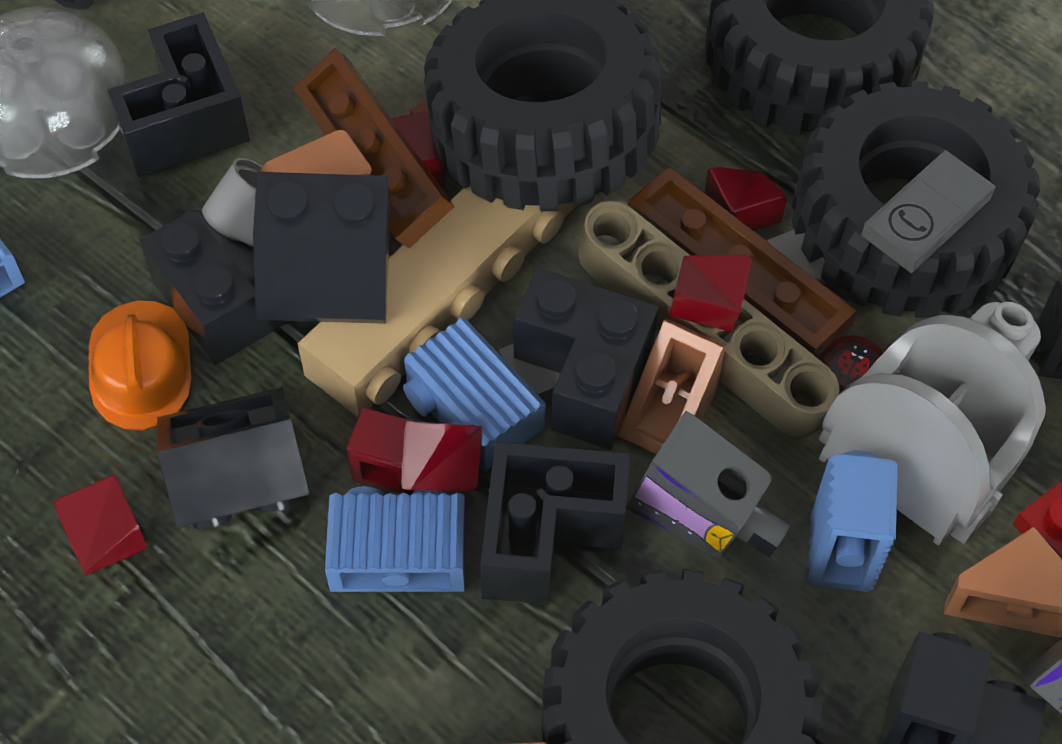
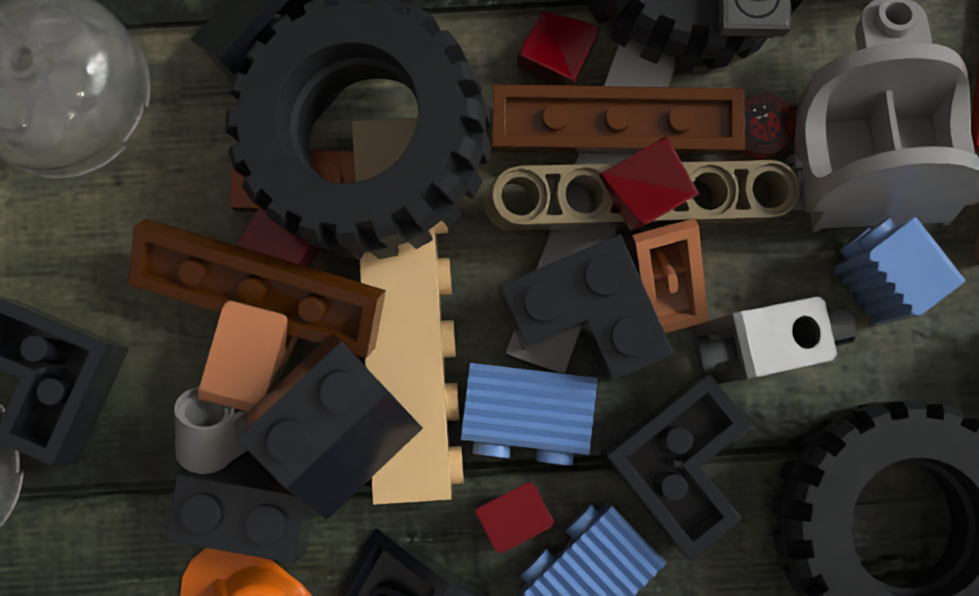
camera: 45 degrees left, 25 degrees up
dark red slope [401,421,482,492] -> none

